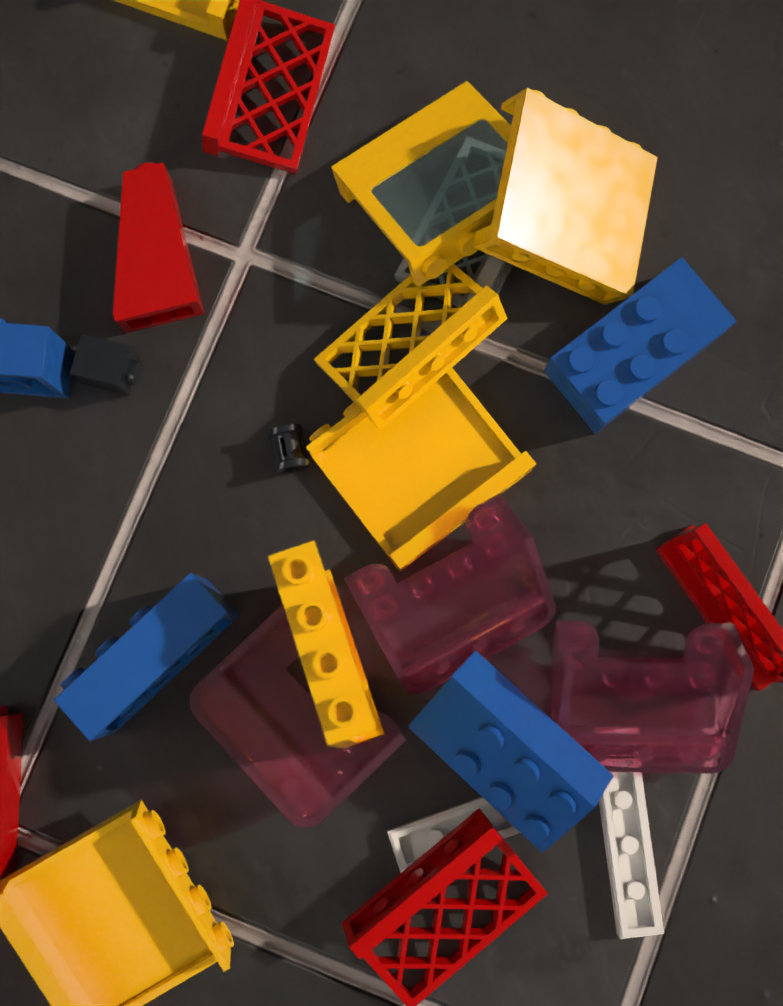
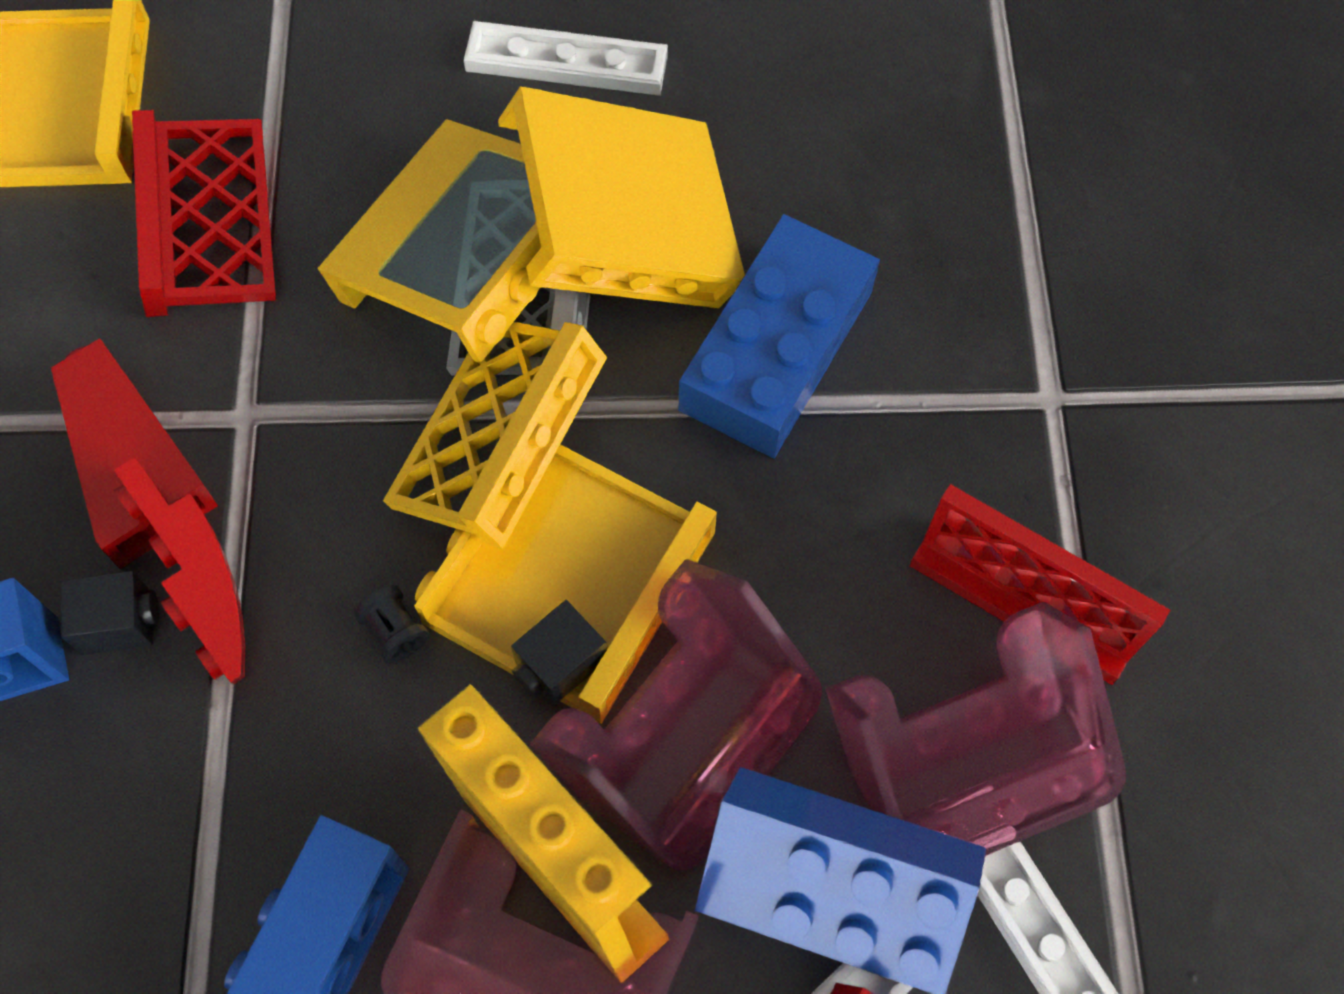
camera: 25 degrees left, 15 degrees down
none -> red slope [113,456,246,684]
none -> white tile [464,21,668,96]
none -> black brick [511,599,607,706]

